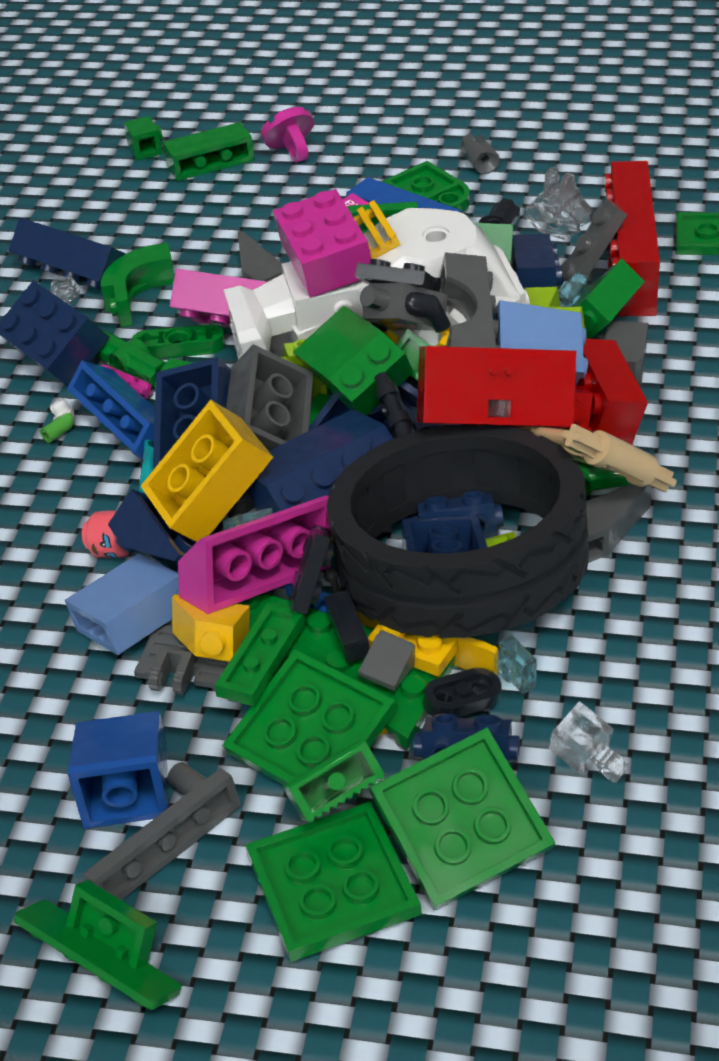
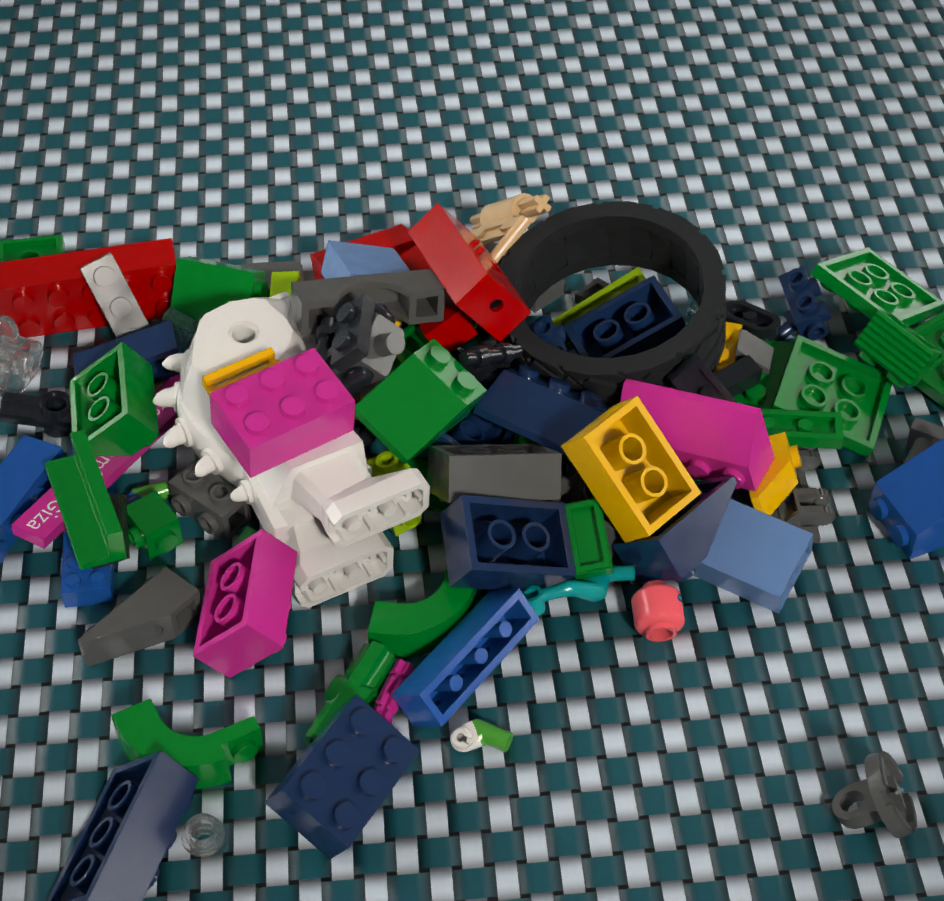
camera: 110 degrees left, 5 degrees up
green beam [131,324,226,359] -> none
clear brick [549,701,628,784] -> none

